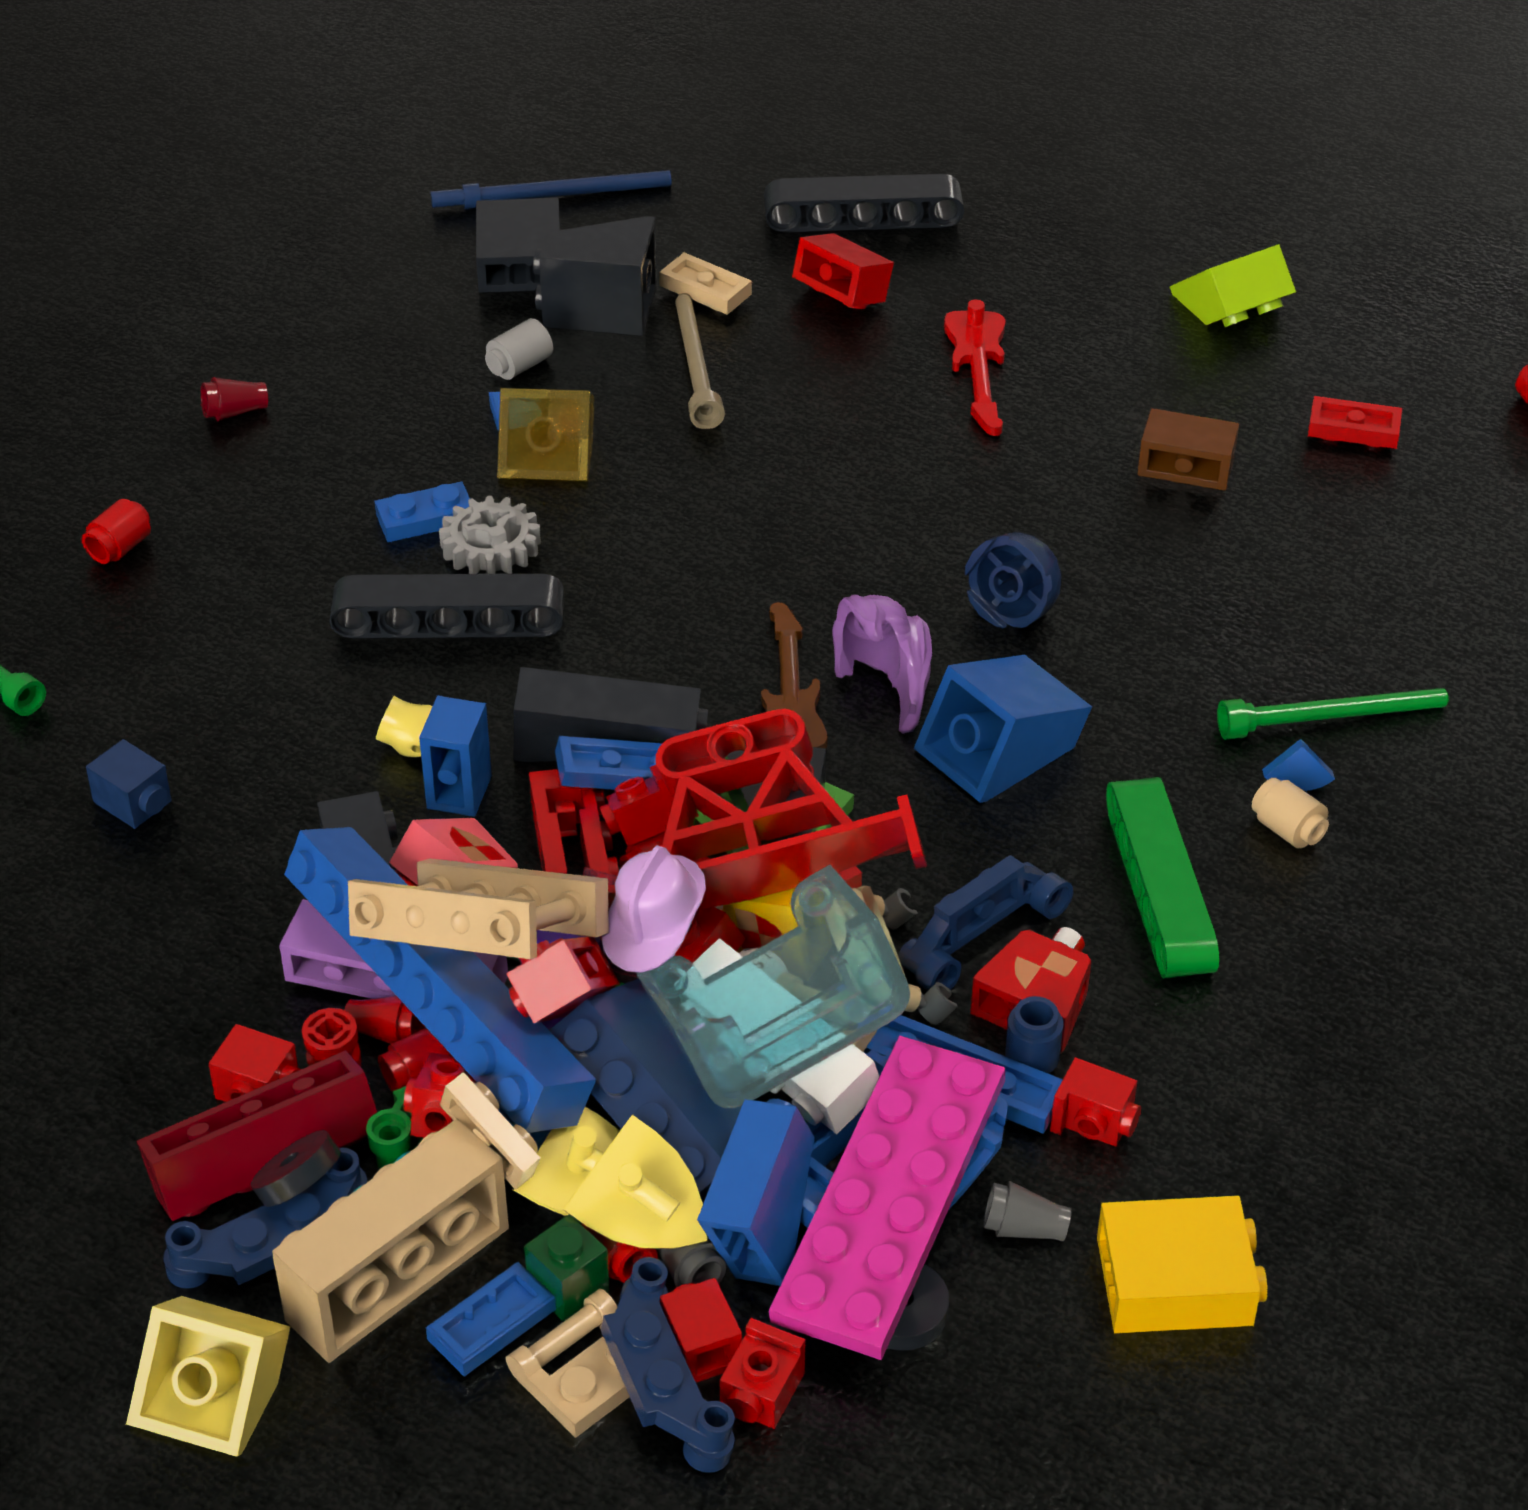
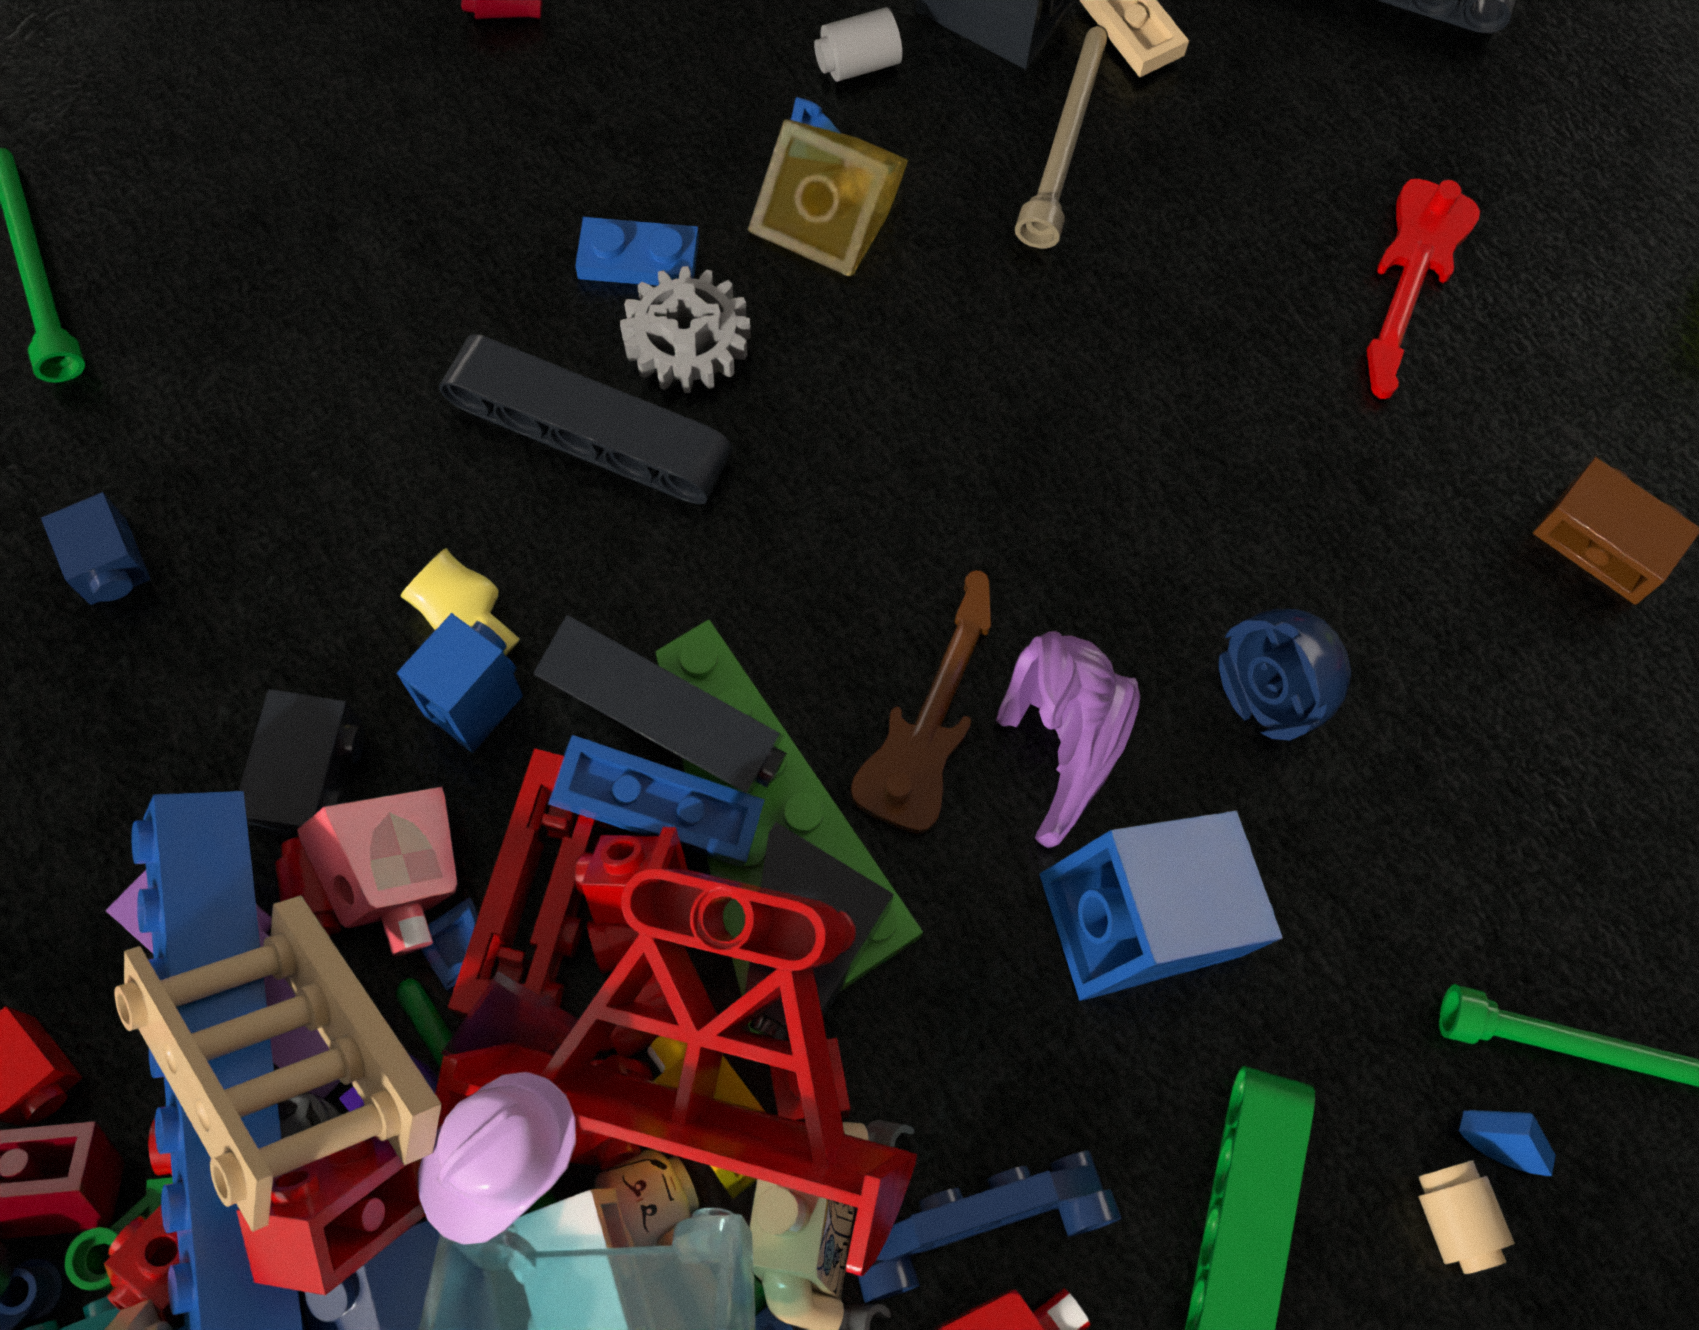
camera: 20 degrees right, 25 degrees up
red brick [82,499,151,564] -> none
red wheel [302,1008,362,1067] -> none
red brick [792,233,894,309] -> none

